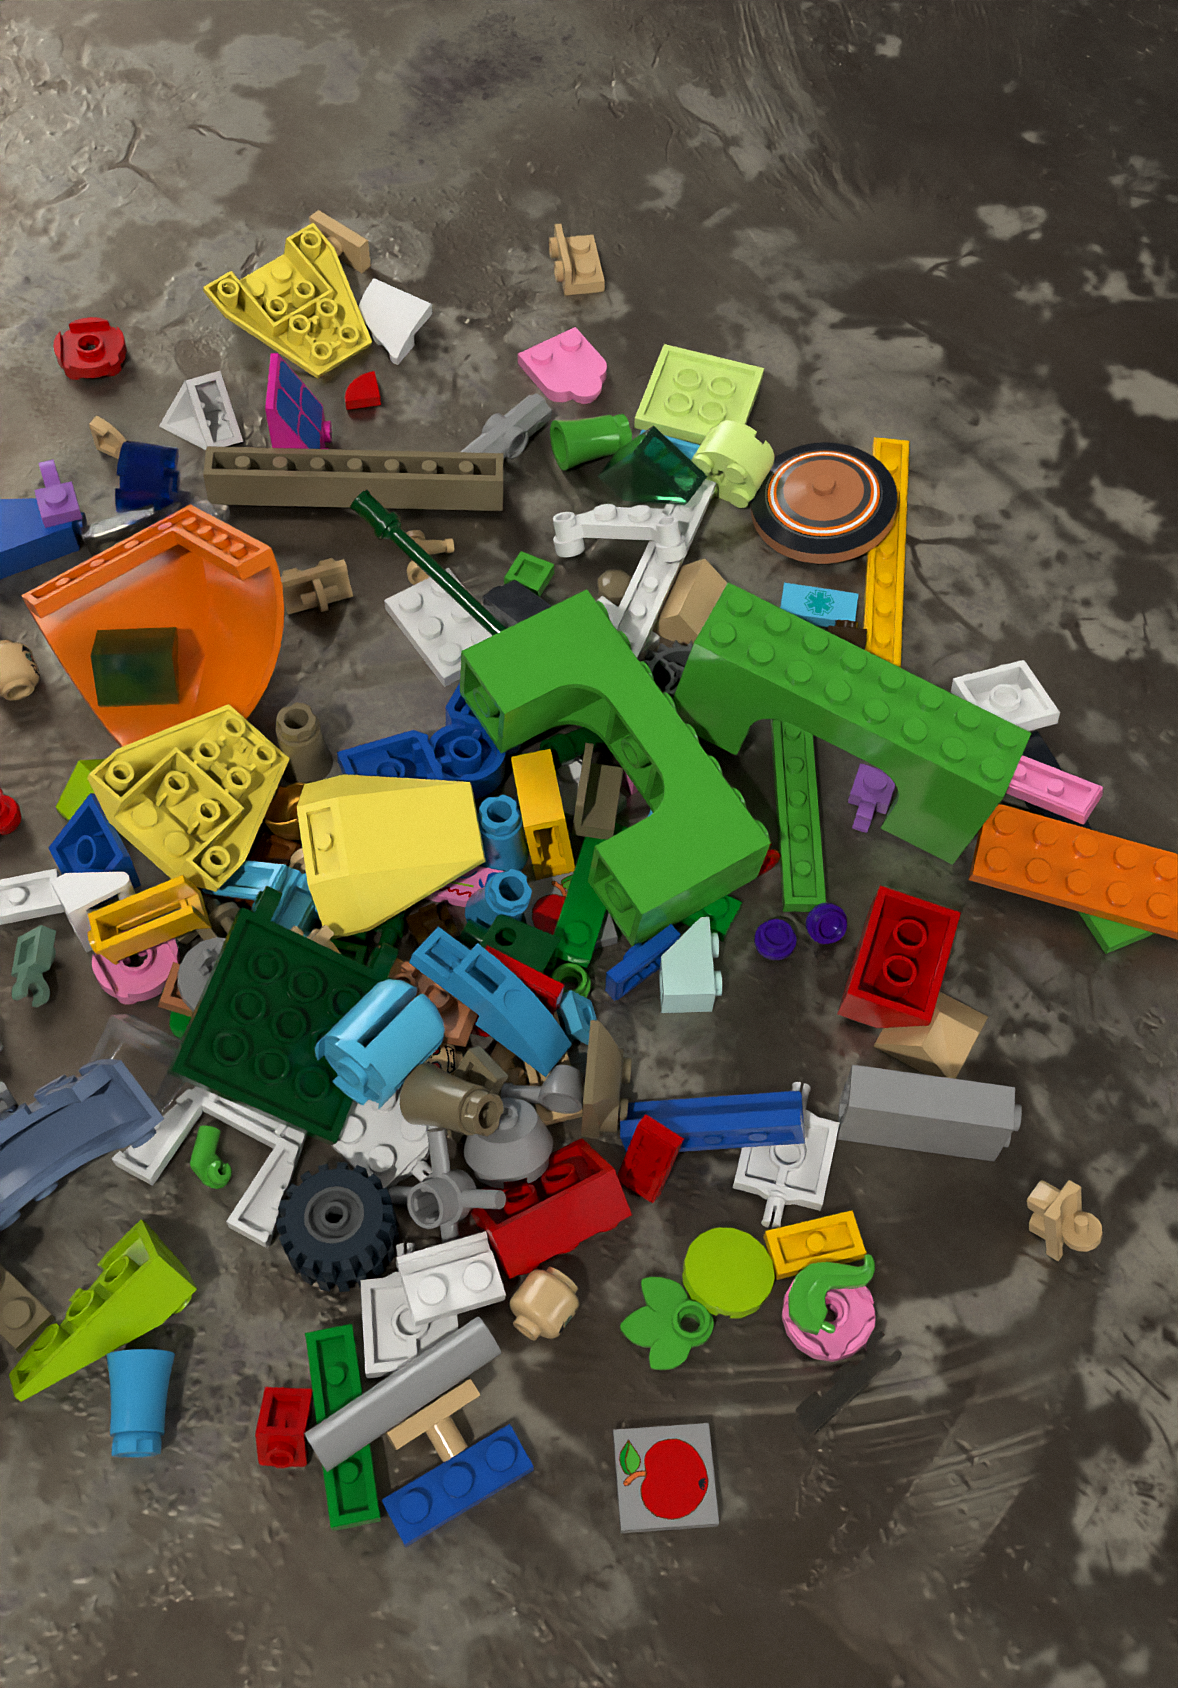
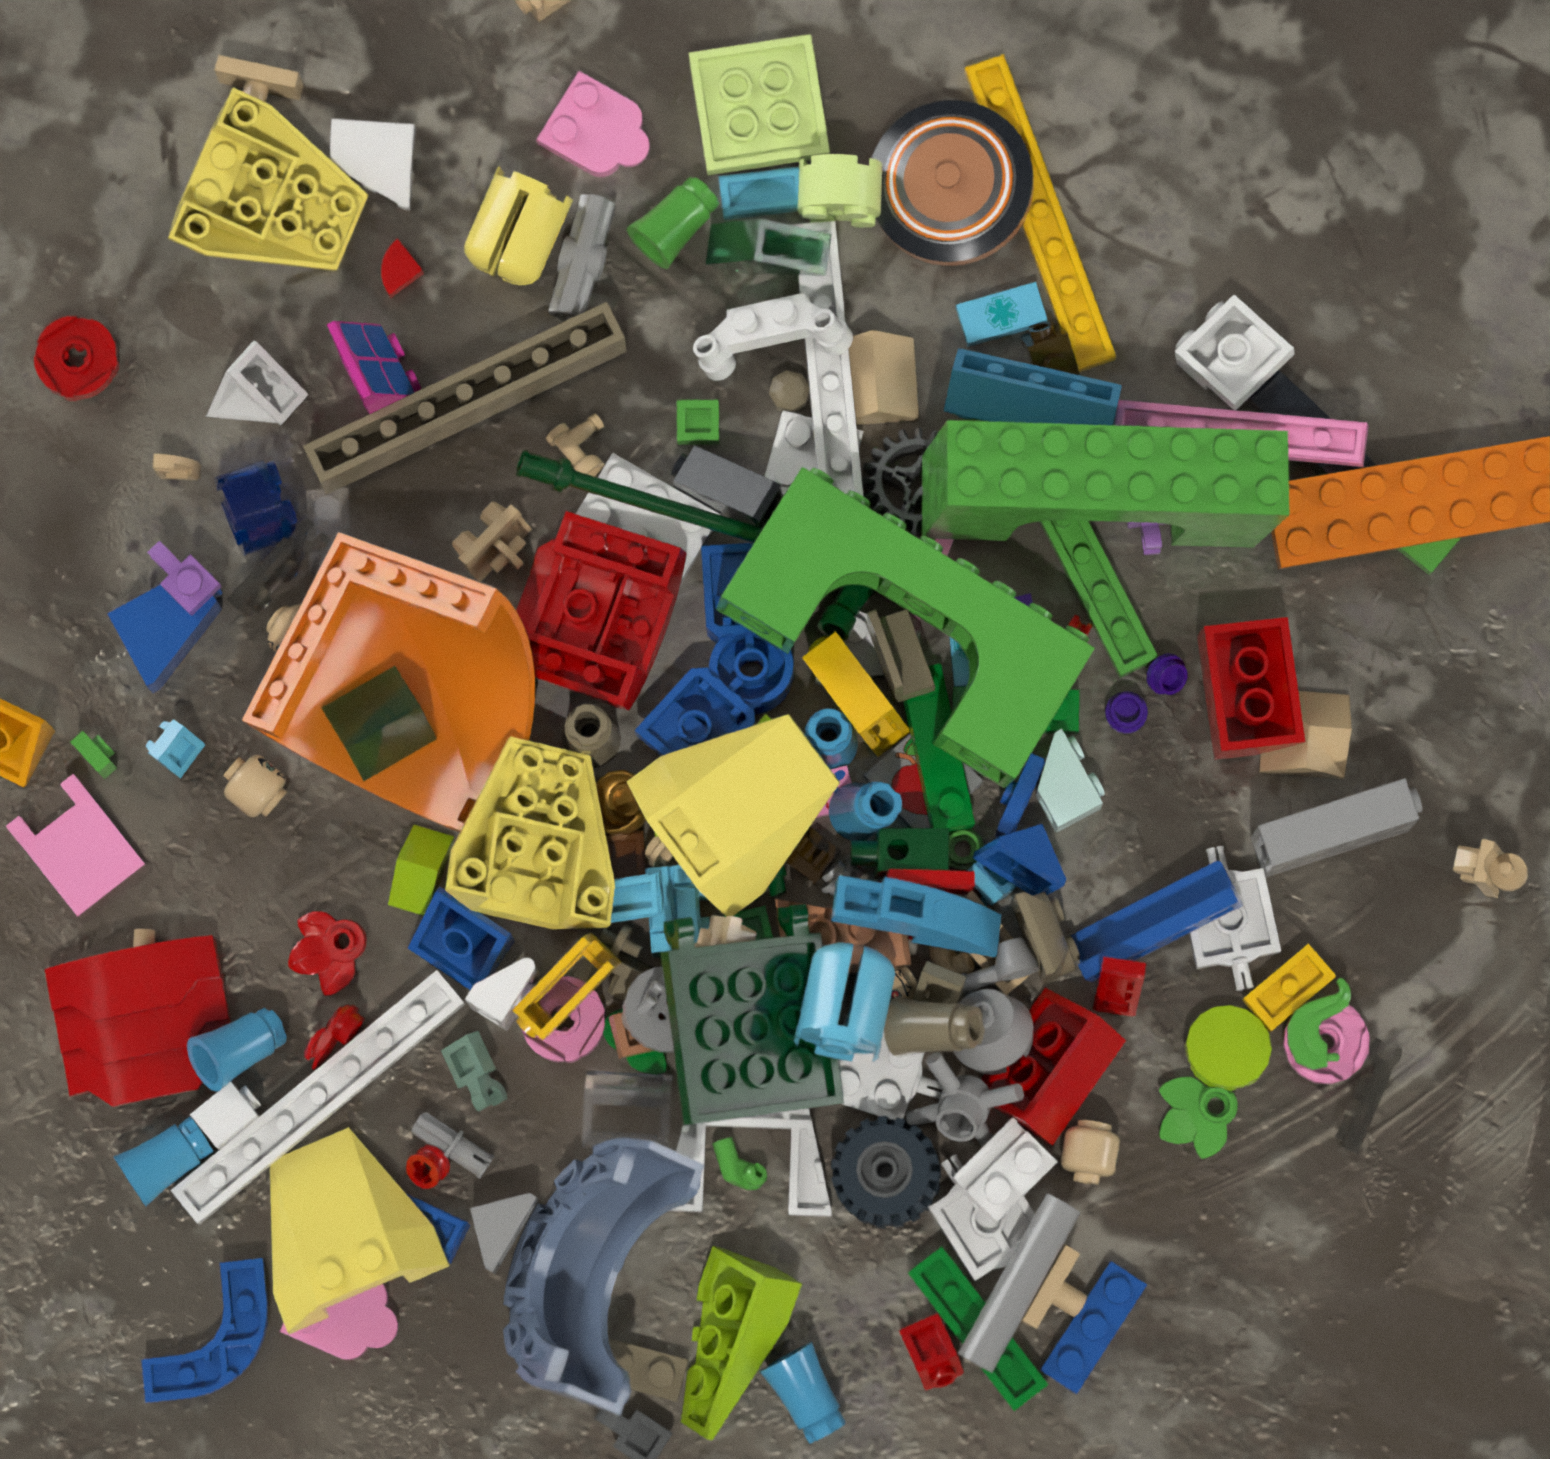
camera: 20 degrees left, 20 degrees up
tile [613,1423,719,1534] -> none
none -> light yellow cylinder [464,167,573,285]
none -> red slope [516,511,687,711]
none -> blue slope [973,824,1066,896]

